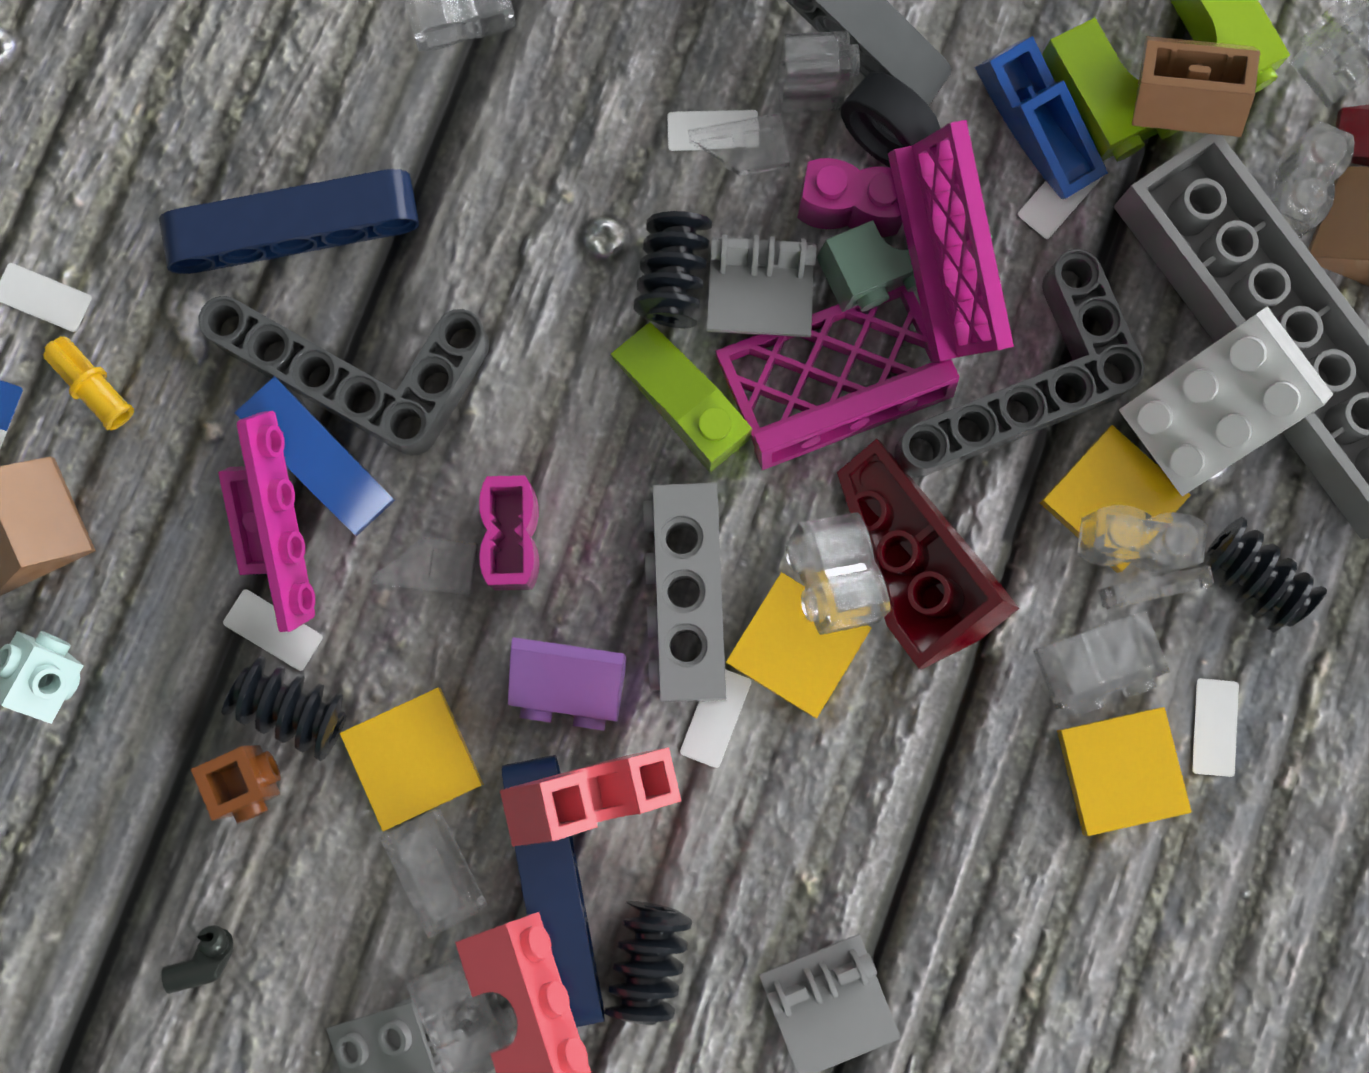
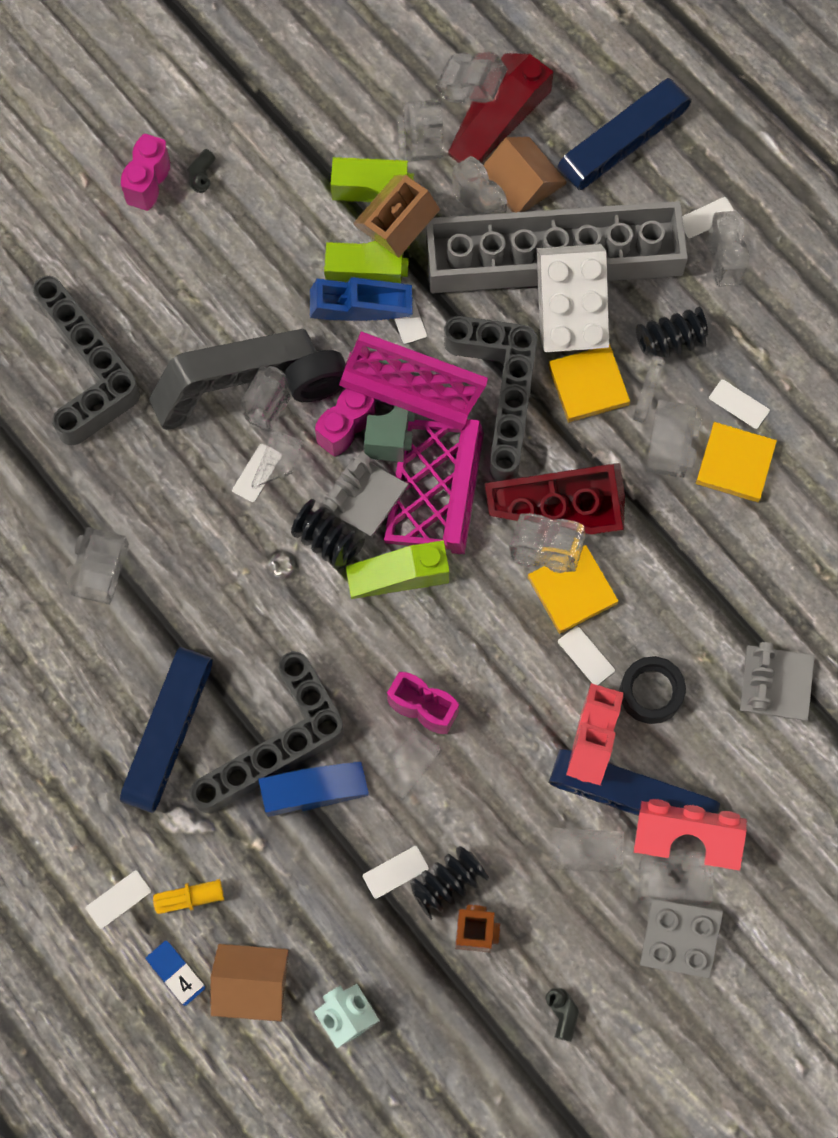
camera: 55 degrees left, 10 degrees down
dark pink bracket [218,411,315,632] -> none
yellow tile [340,687,484,832] -> none
medium lavender slope [508,637,627,731] -> none
black piece [604,901,692,1025] -> none
light grey brick [643,483,726,703] -> none
clear brick [1077,505,1208,573] -> none
none -> black tyre [619,656,686,724]

